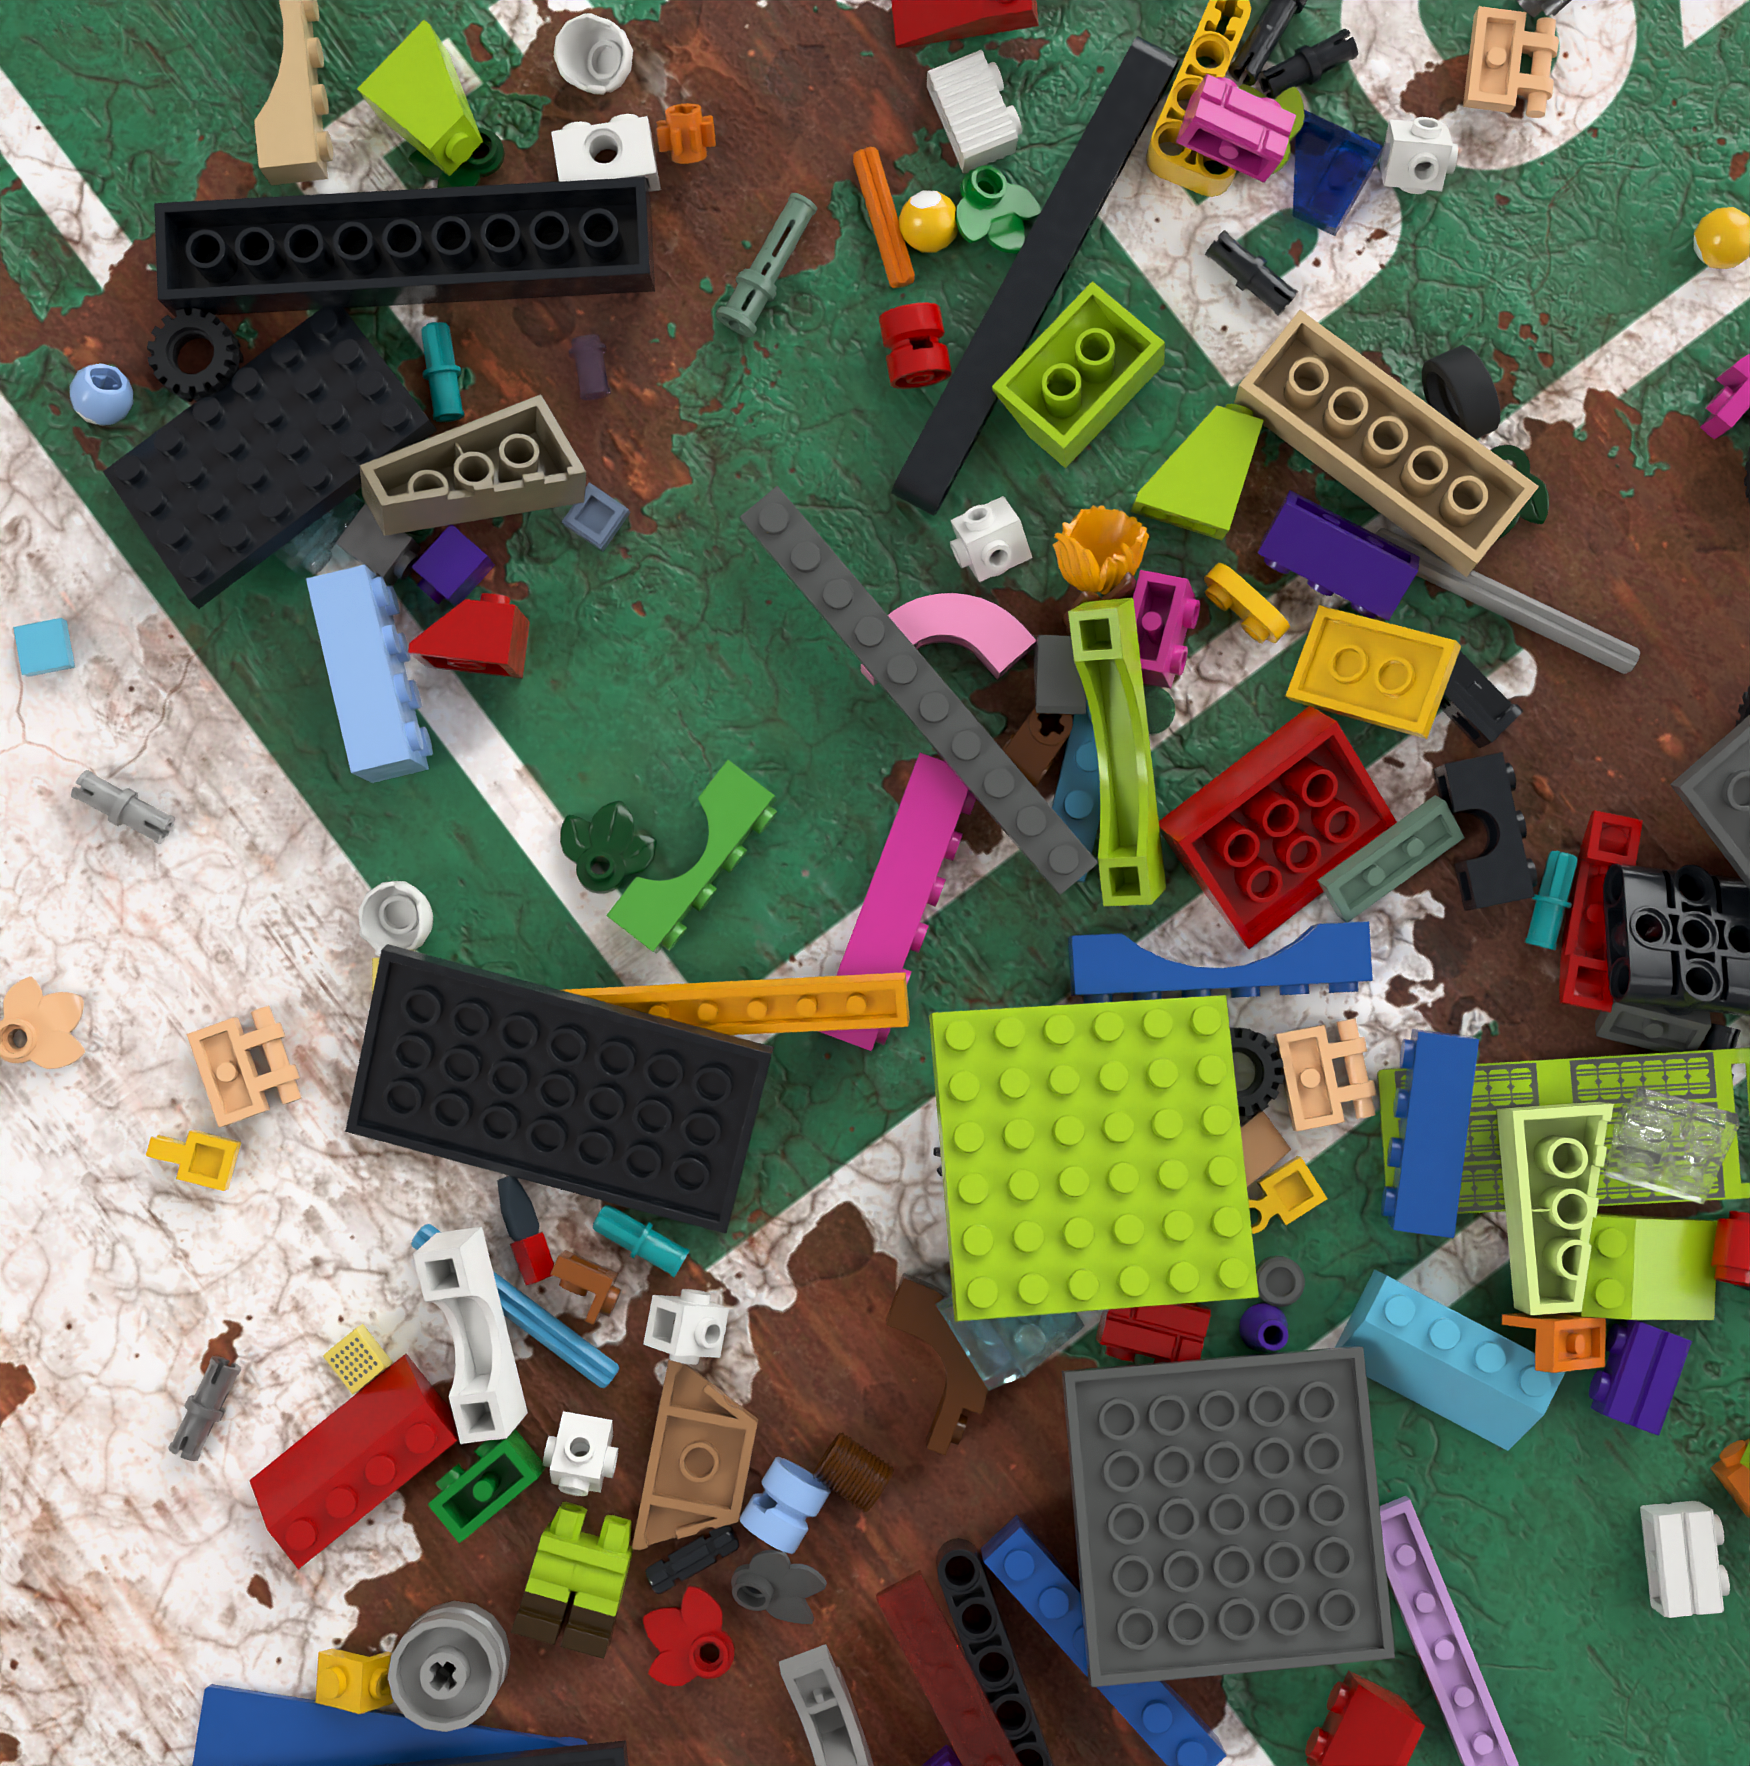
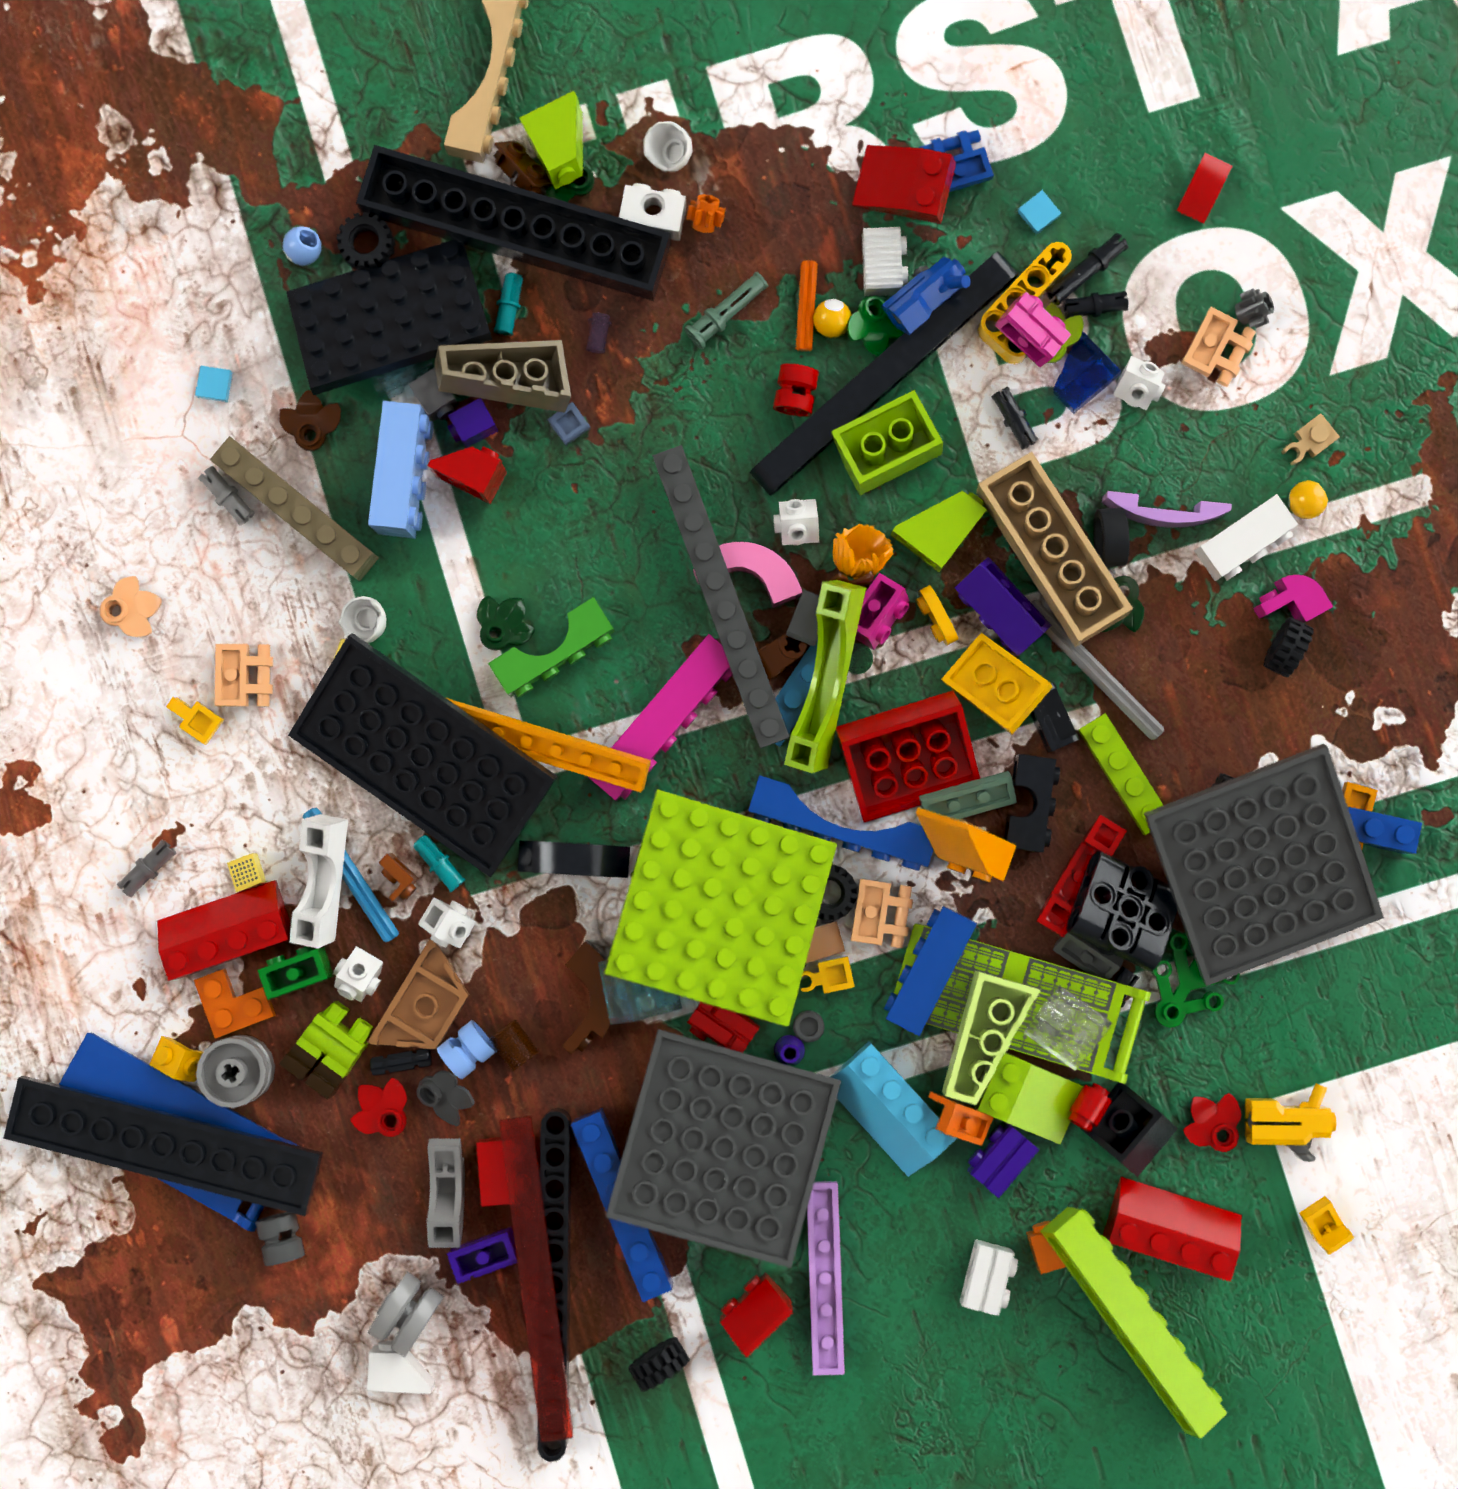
camera: 25 degrees right, 0 degrees up
piece [497,1176,554,1286] -> none
teal axle [1524,851,1578,950] -> none
none -> orange plate [194,968,276,1039]
none -> dark tan arch [210,436,379,582]
none -> reddish brown plate [279,390,341,451]
none -> red brick [476,1136,527,1207]
none -> reddish brown hinge [494,140,552,194]
none -> black arch [517,840,630,878]
none -> blue piece [881,257,971,336]
none -> light orange slope [916,808,1016,883]
none -> lime plate [1078,713,1163,835]
none -> lavender slope [1102,491,1232,528]
none -> white brick [1194,494,1299,581]
none -> tan plate [1281,413,1340,465]

